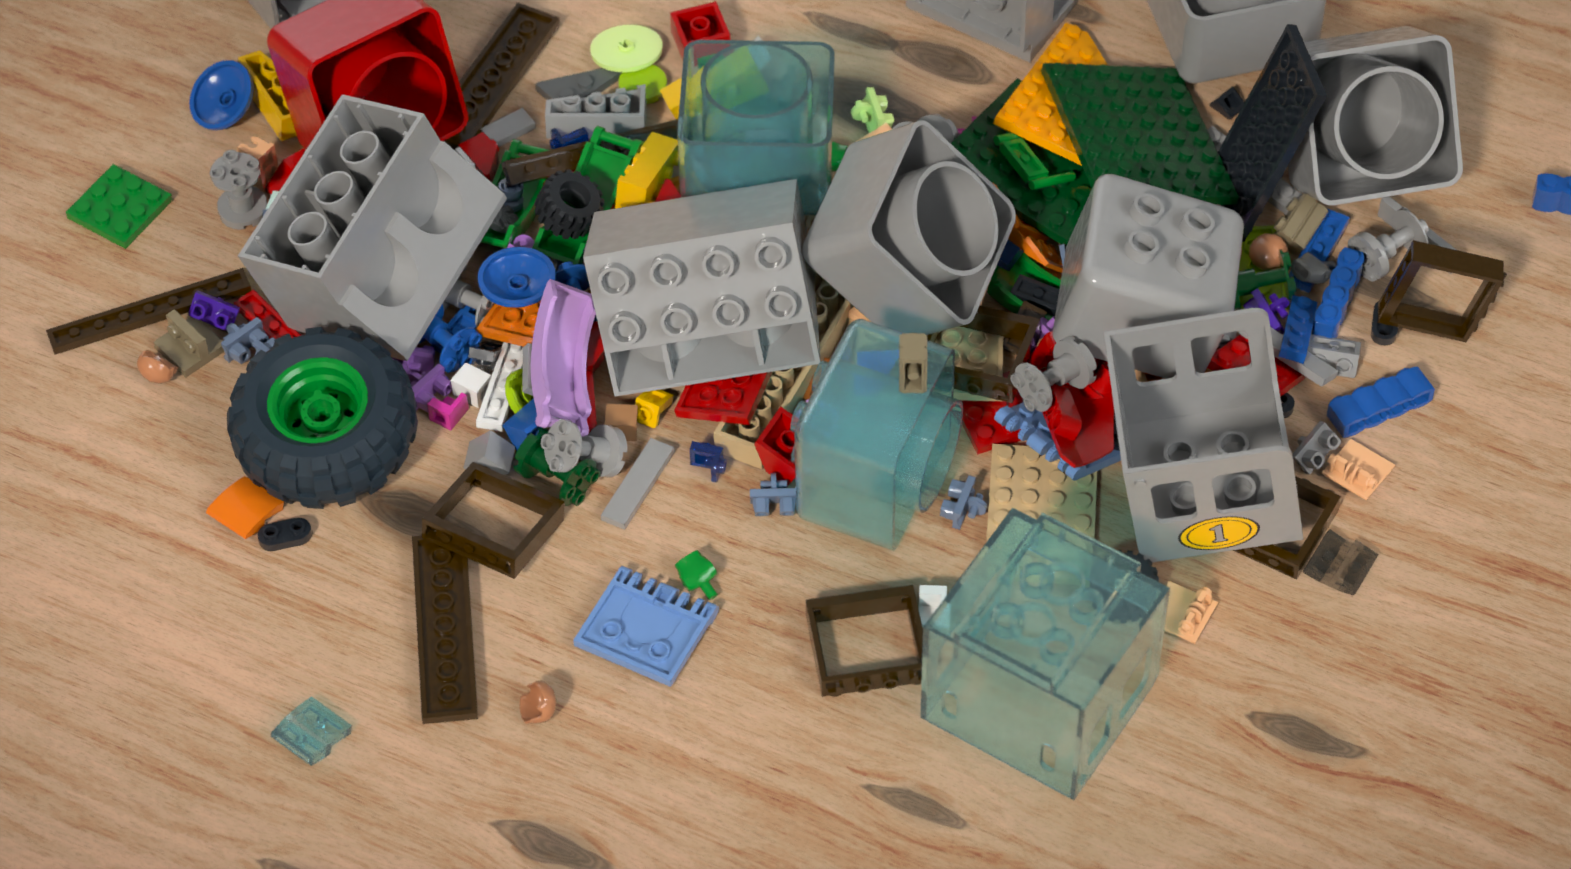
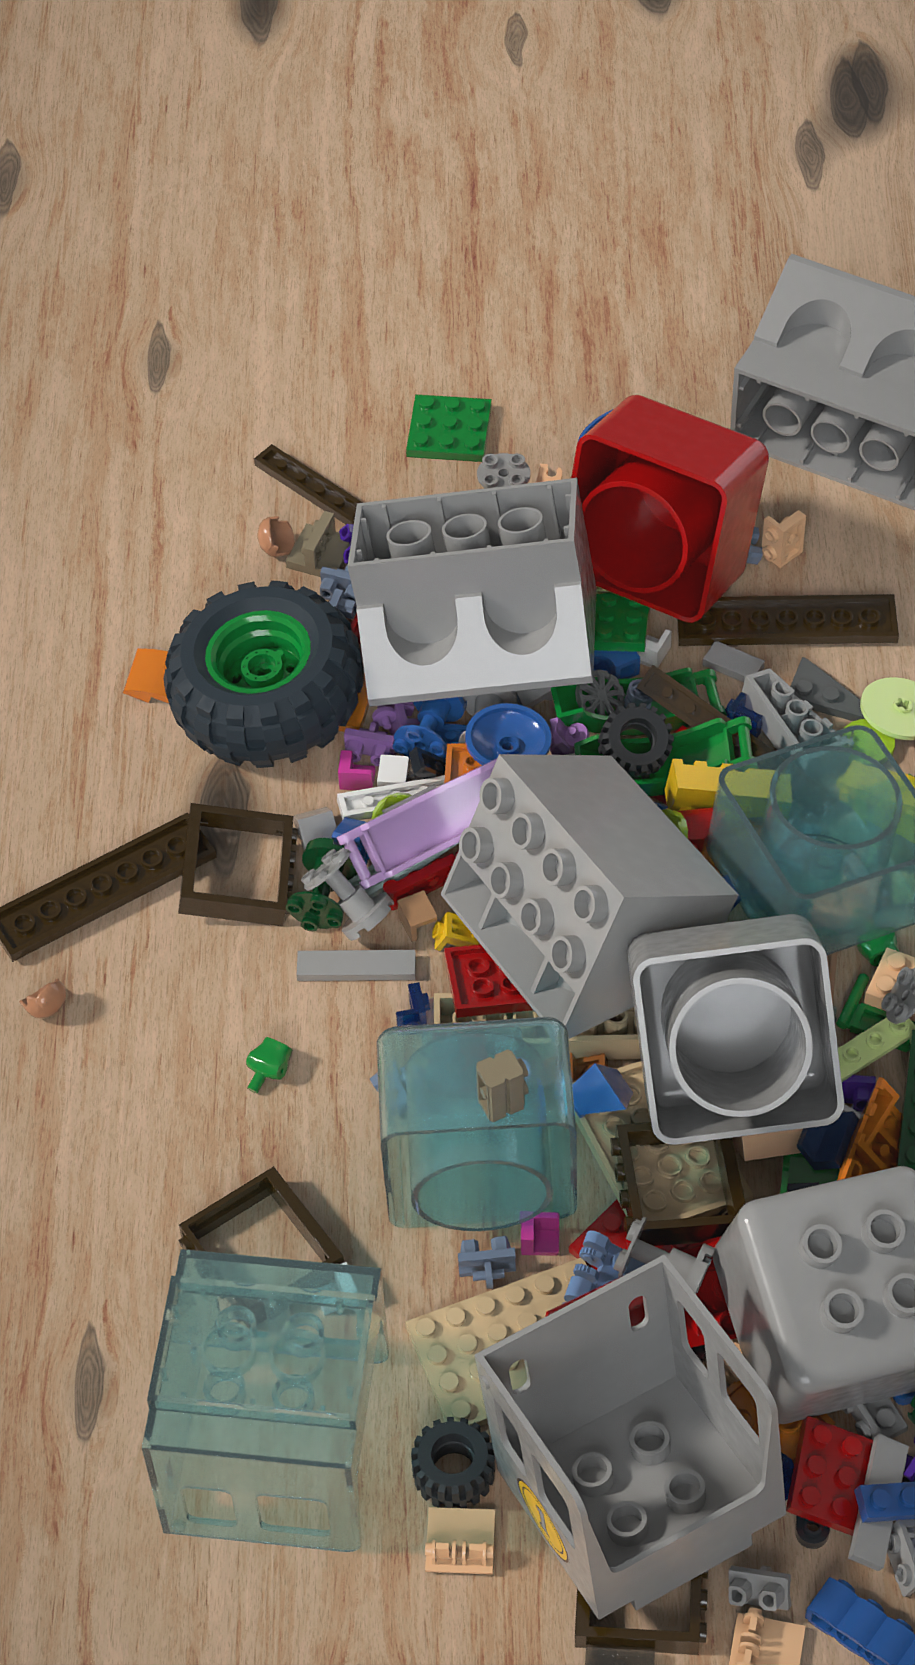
camera: 65 degrees right, 0 degrees up
black plate [258,518,312,551] -> none
red slope [458,132,499,183] -> none
medium blue hinge [573,566,719,687] -> none
none -> dark pink panel [521,1212,559,1256]

